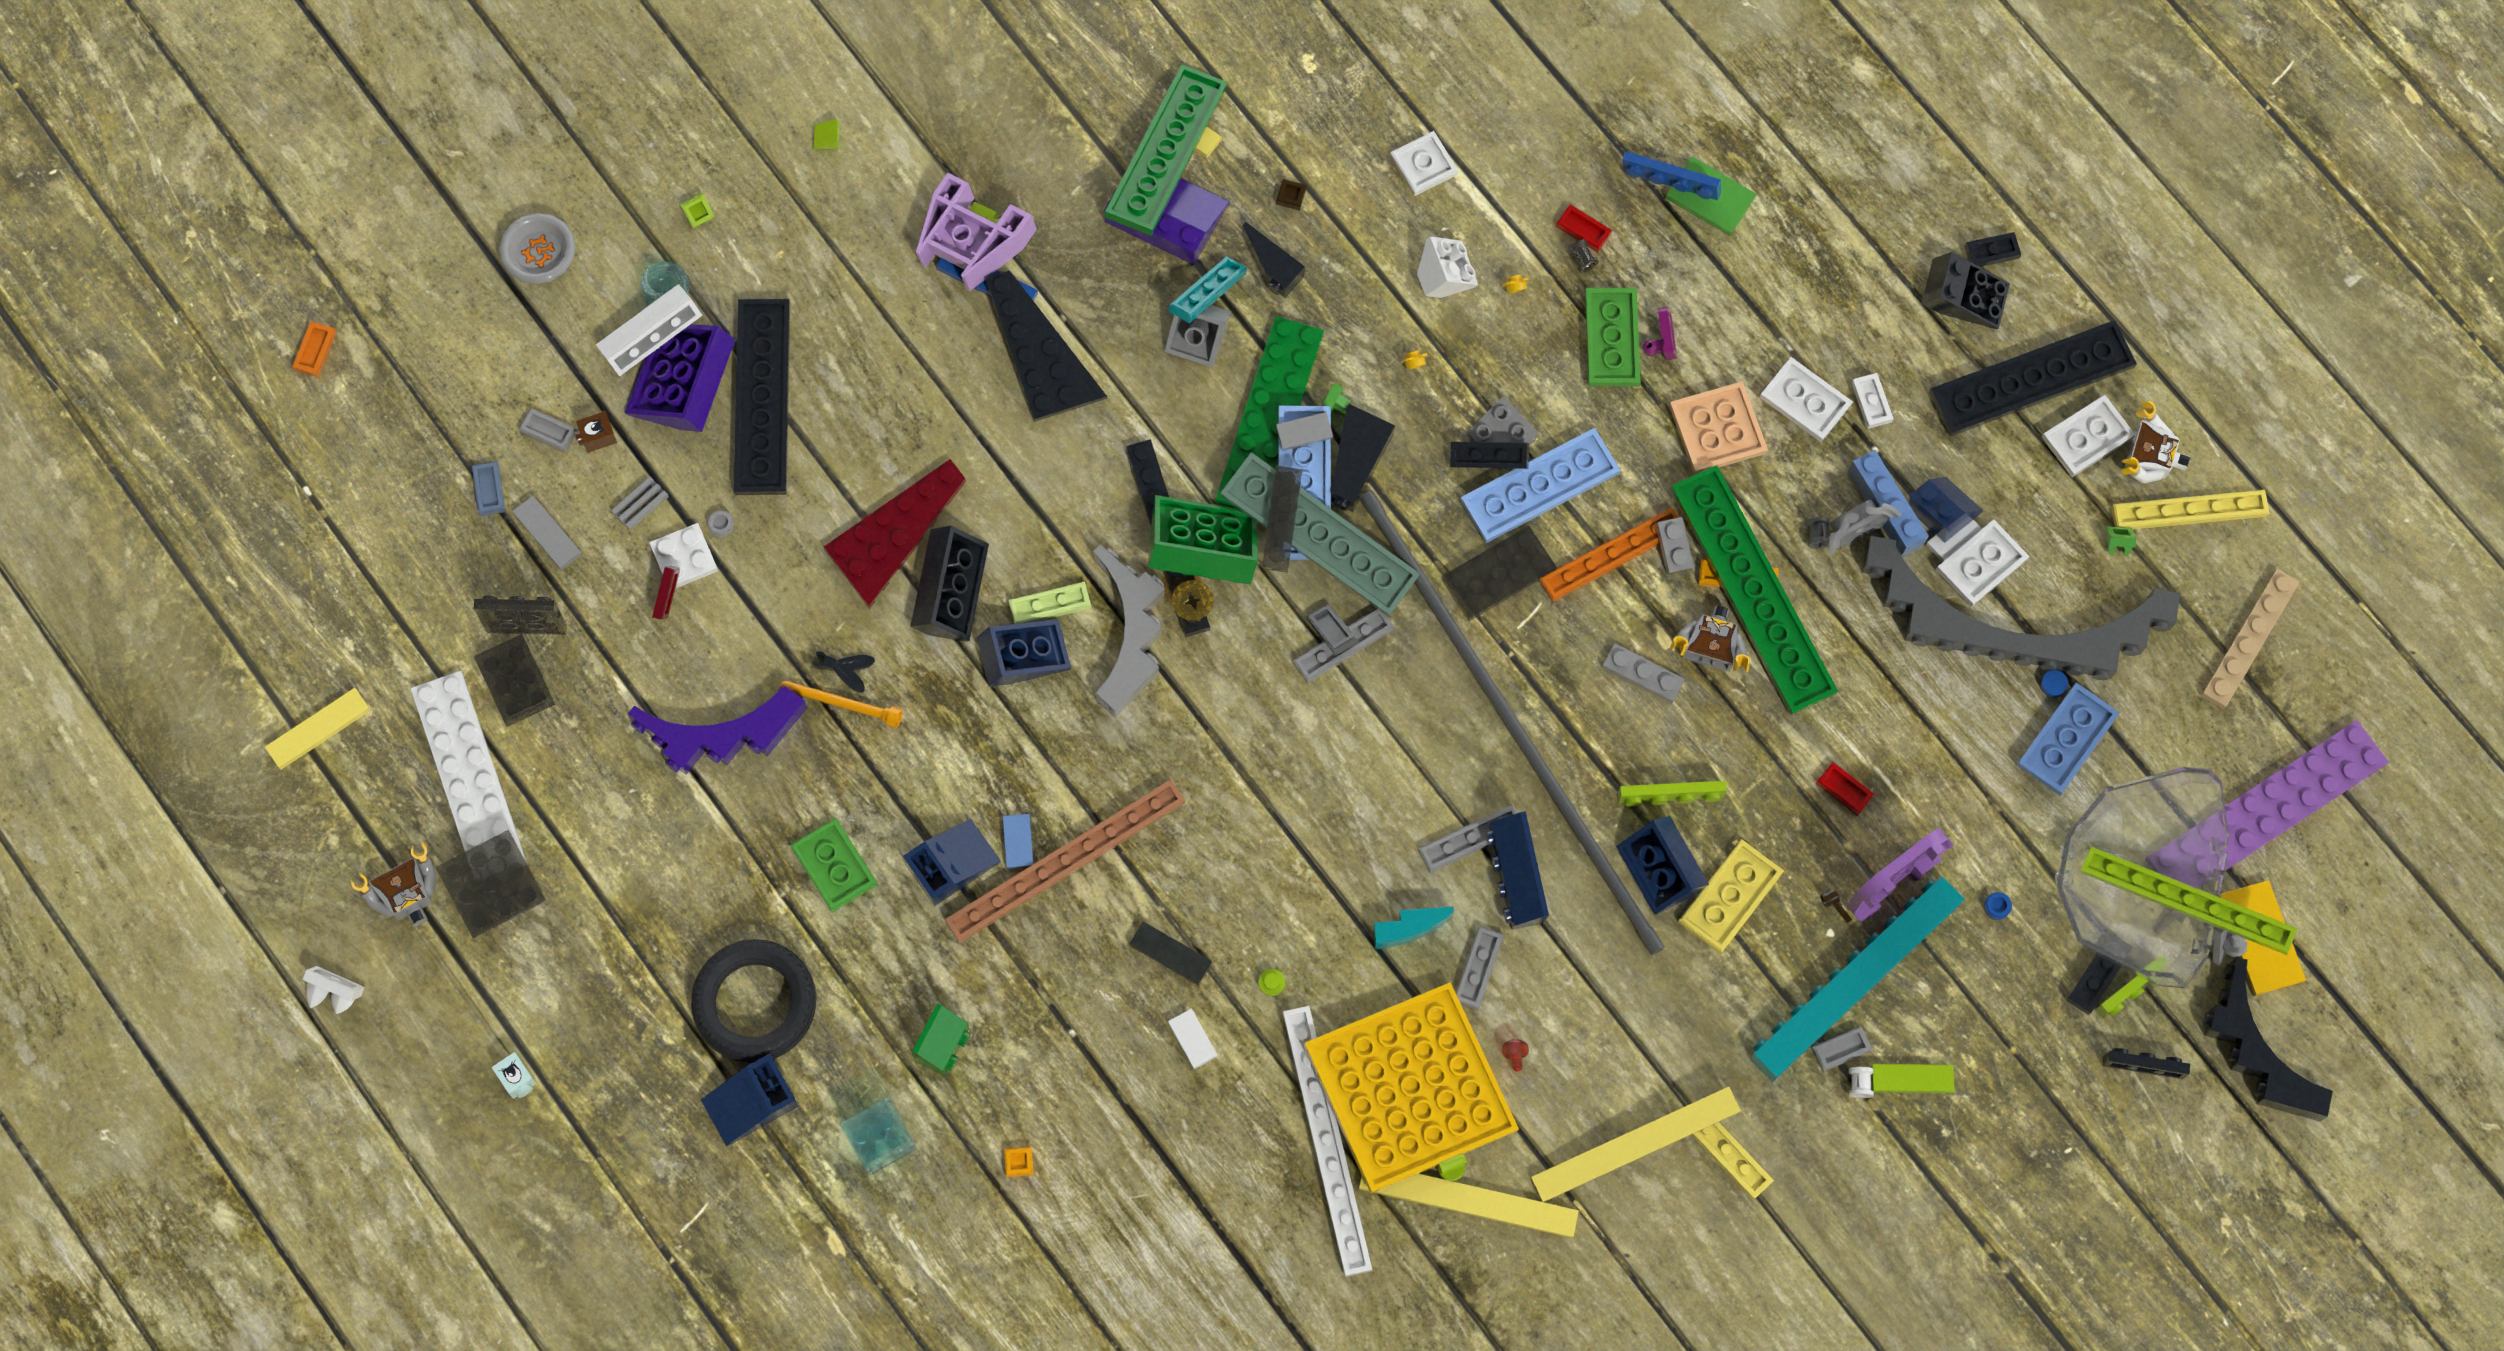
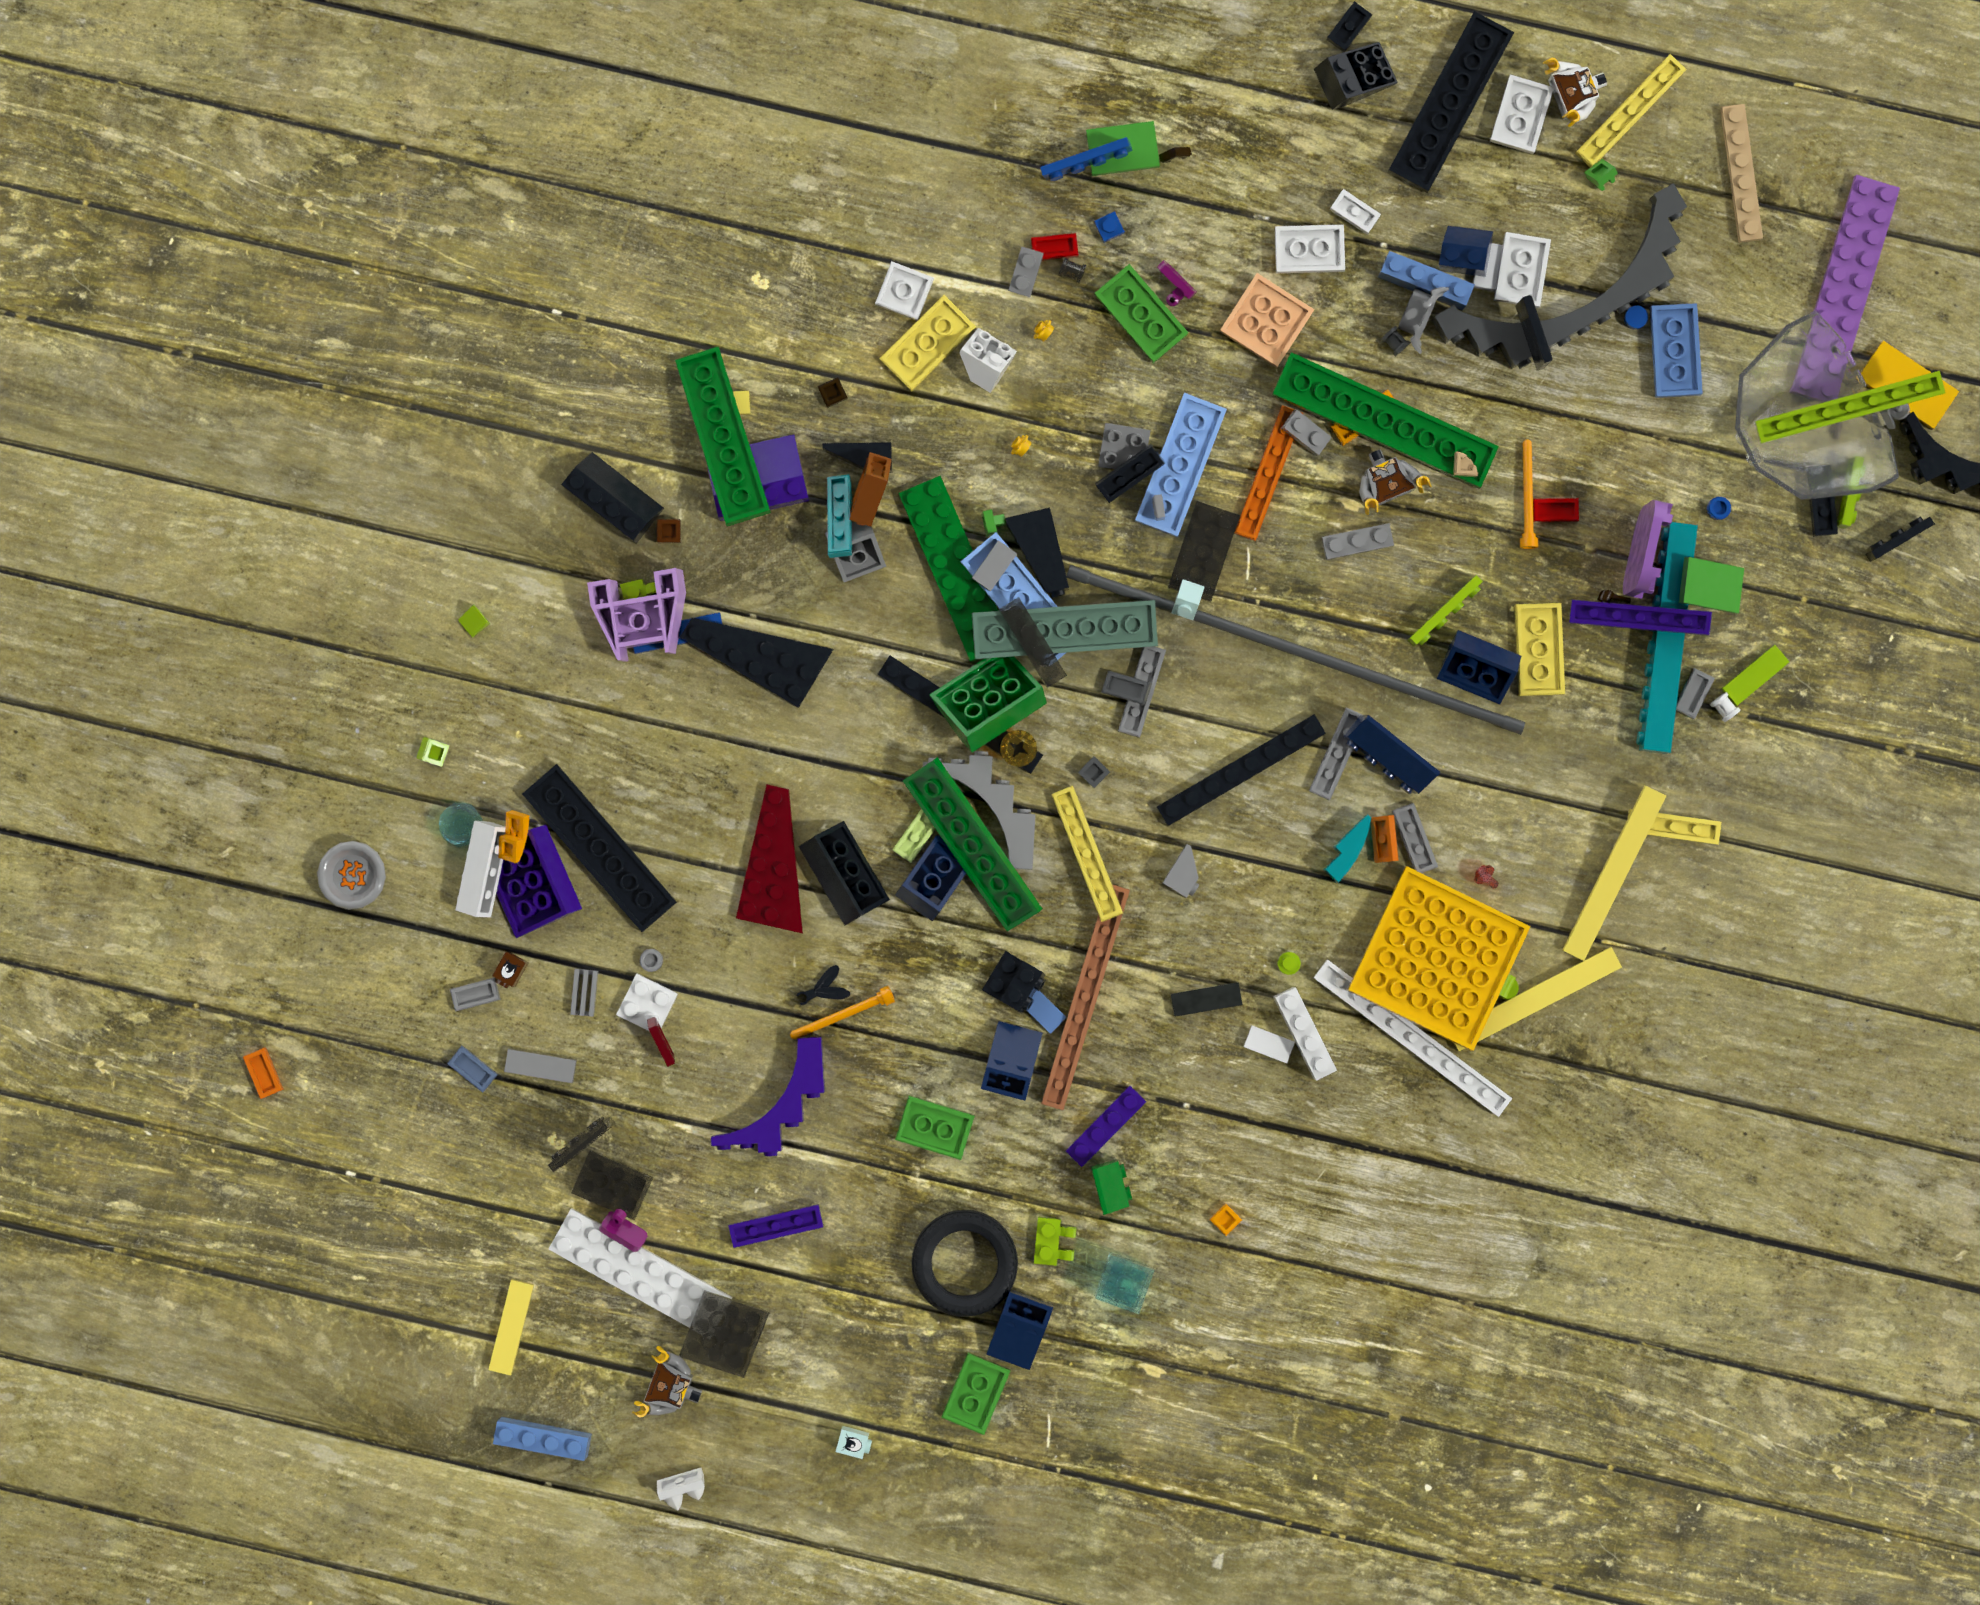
camera: 35 degrees left, 15 degrees up
none -> medium blue brick [493,1417,592,1461]
none -> light orange slope [498,810,530,863]
none -> black slope [561,452,664,544]
none -> magenta piece [599,1209,648,1252]
none -> reddish brown plate [657,519,681,543]
none -> dark purple plate [728,1204,824,1248]
none -> dark orange window [849,452,892,527]
none -> light yellow tile [879,295,976,392]
none -> green plate [903,757,1043,932]
none -> bright green tile [941,1352,1011,1435]
none -> black plate [982,951,1046,1014]
none -> light grey plate [1008,246,1044,297]
none -> lime plate [1034,1217,1077,1266]
none -> light yellow tile [1051,786,1124,922]
none -> dark purple plate [1065,1085,1146,1167]
none -> dark grey plate [1078,756,1110,788]
none -> blue plate [1094,211,1125,243]
none -> light grey tile [1152,494,1165,521]
none -> black plate [1156,714,1326,826]
none -> dark brown tile [1159,147,1192,163]
none -> light grey slope [1162,844,1199,898]
none -> light aqua brick [1171,579,1204,620]
none -> white brick [1273,987,1337,1081]
none -> orange plate [1371,815,1399,863]
none -> tan tile [1453,452,1478,477]
none -> black tile [1515,295,1553,371]
none -> light orange piece [1520,439,1538,549]
none -> dark purple plate [1569,600,1712,636]
none -> bright green tile [1679,557,1744,614]

